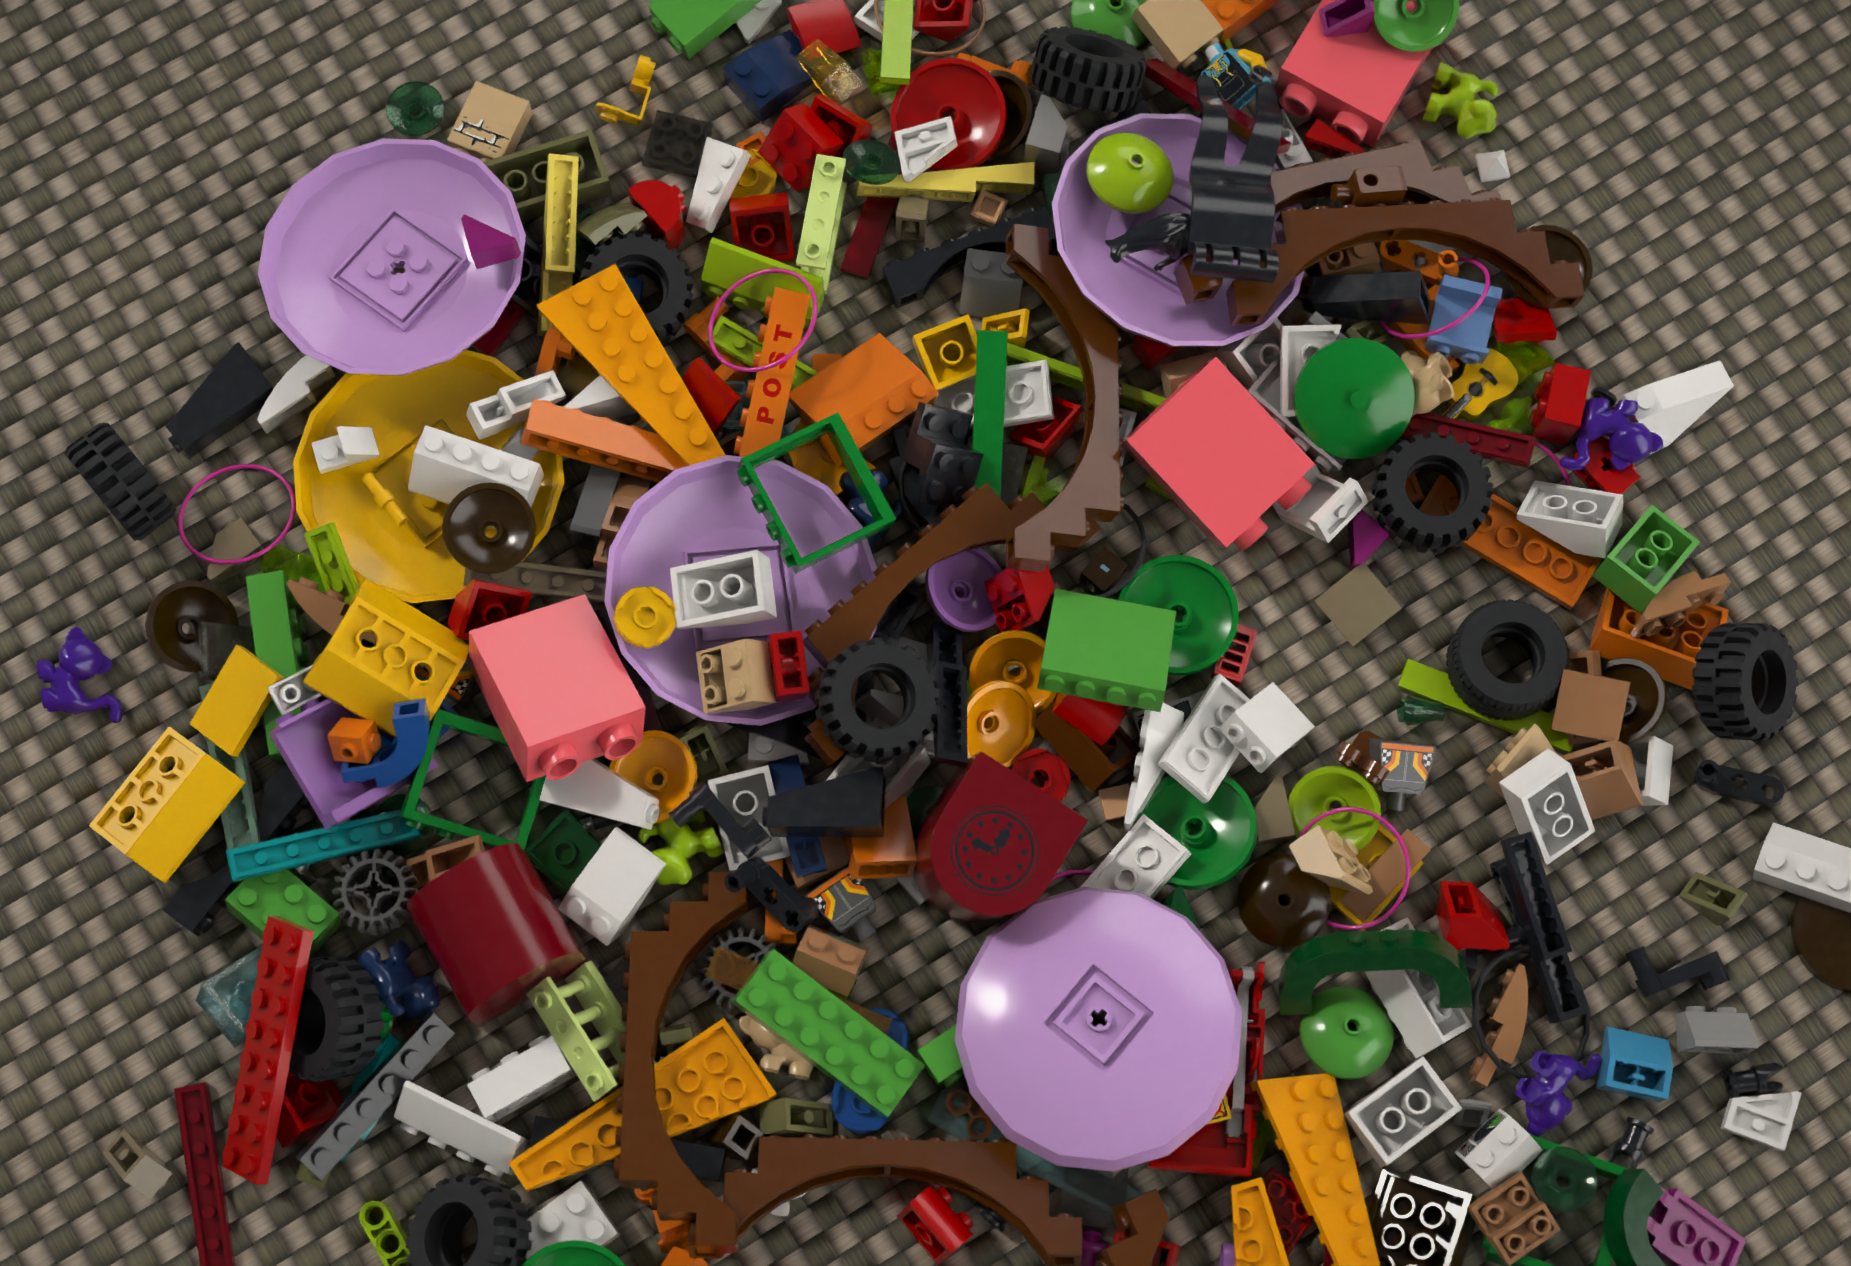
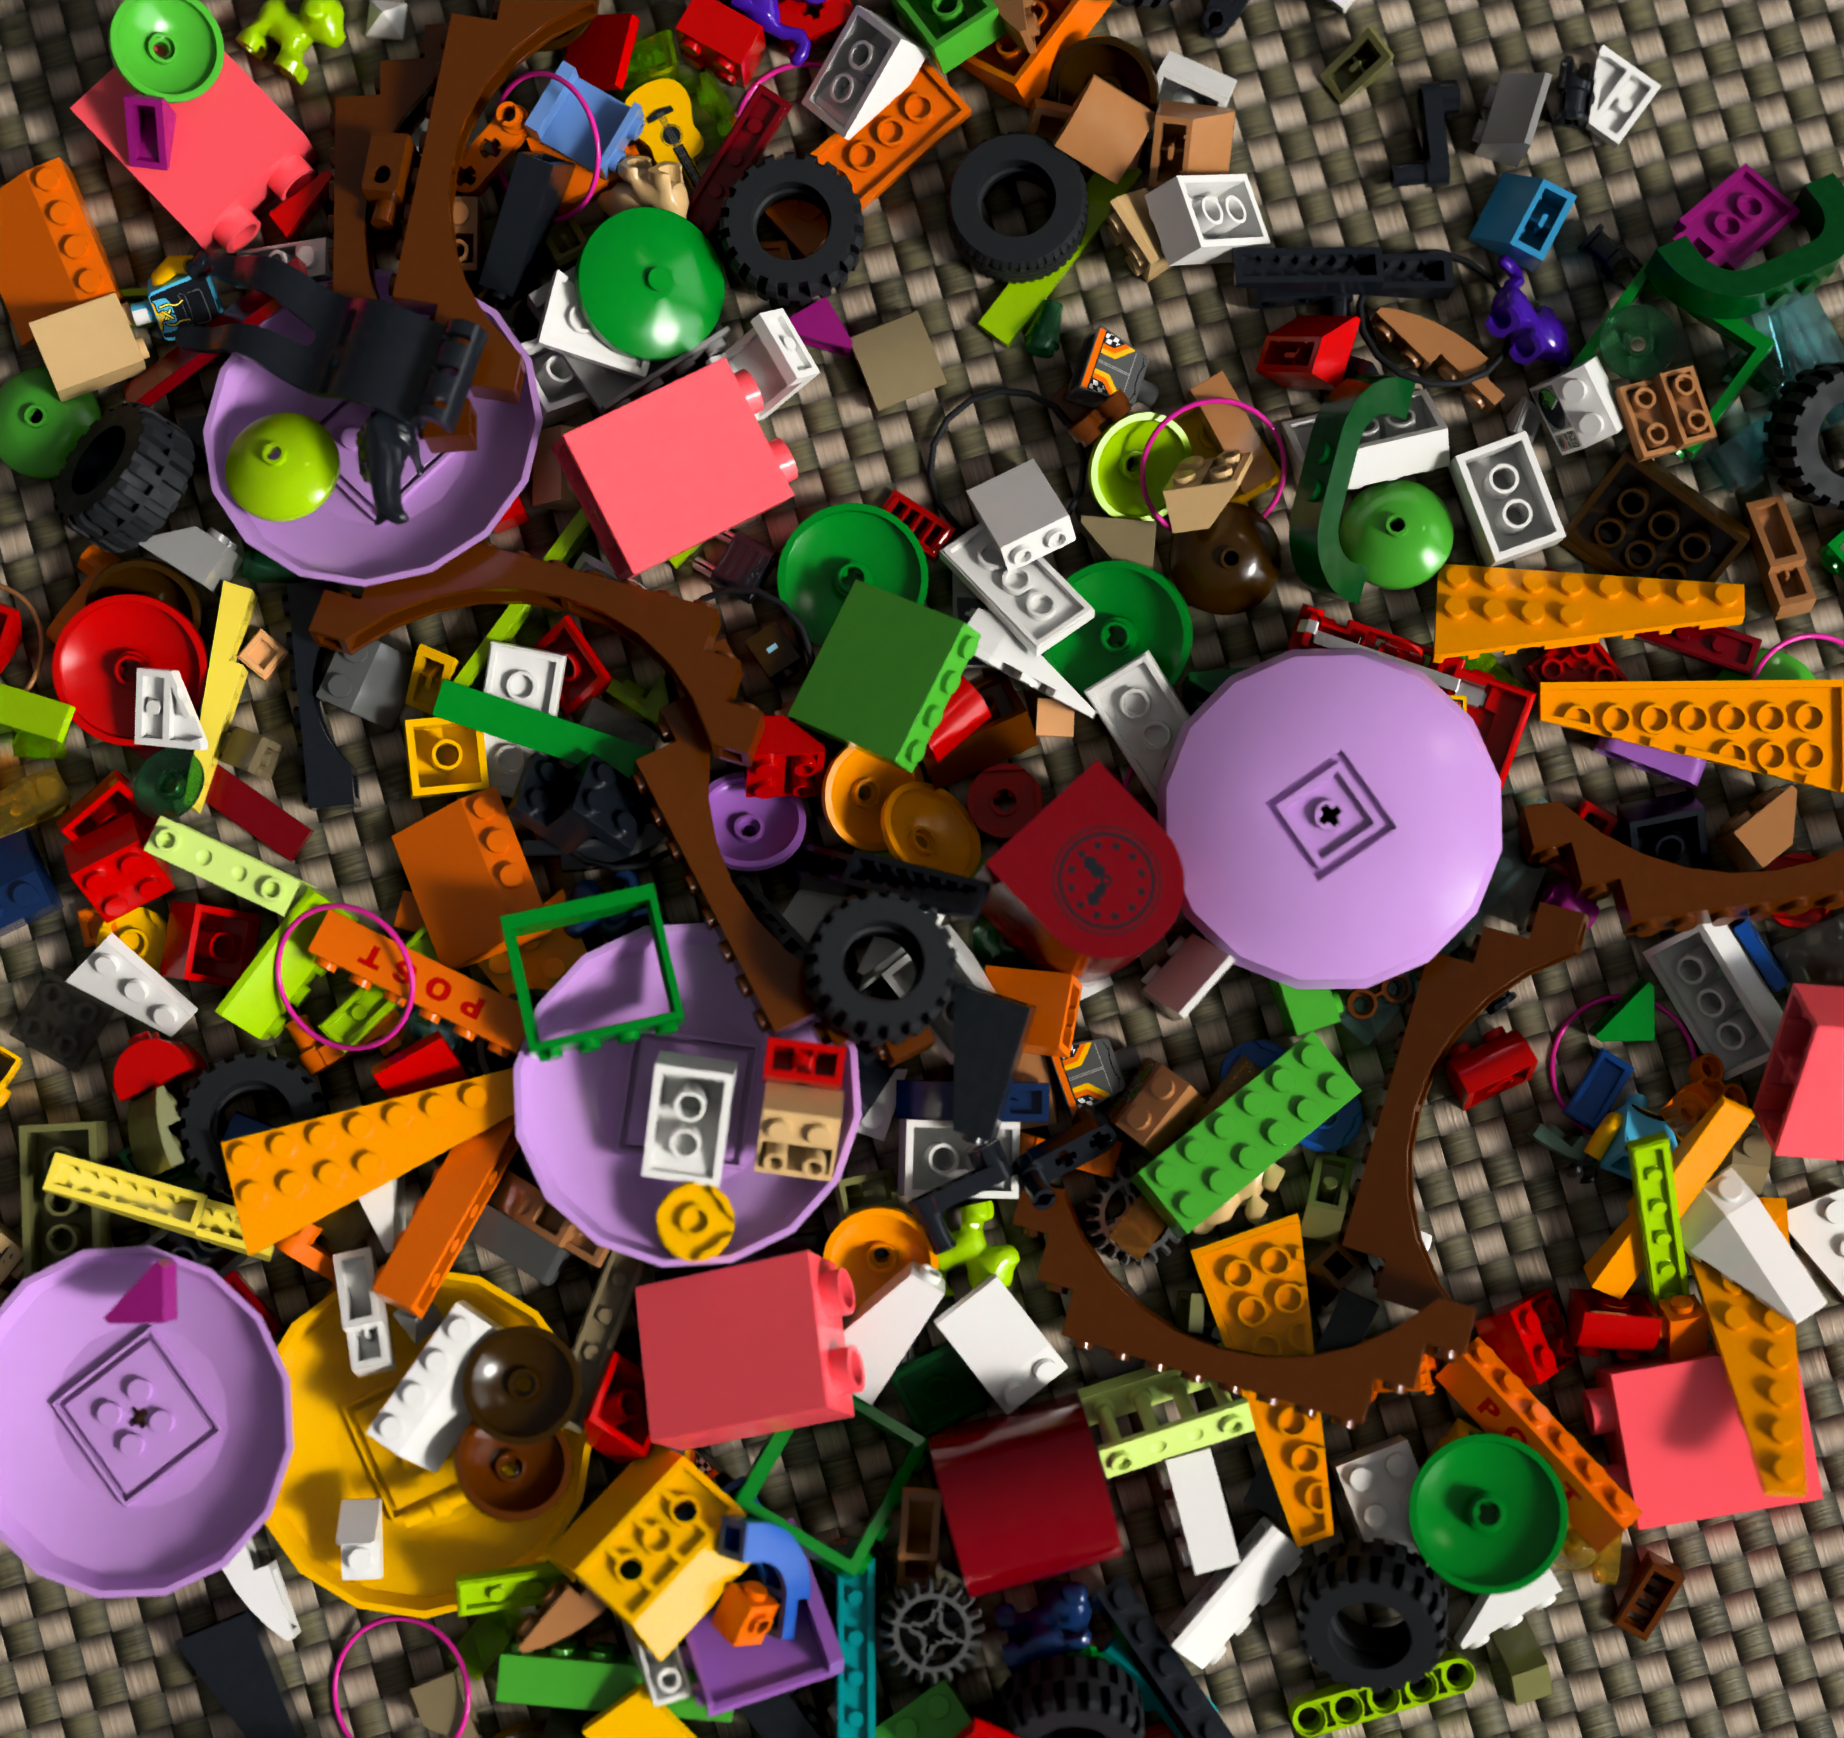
camera: 75 degrees left, 10 degrees up
none -> reddish brown dish [454,1421,572,1522]
none -> black piece [692,530,779,604]
none -> black piece [927,388,1087,534]
none -> slope [1140,933,1235,1021]

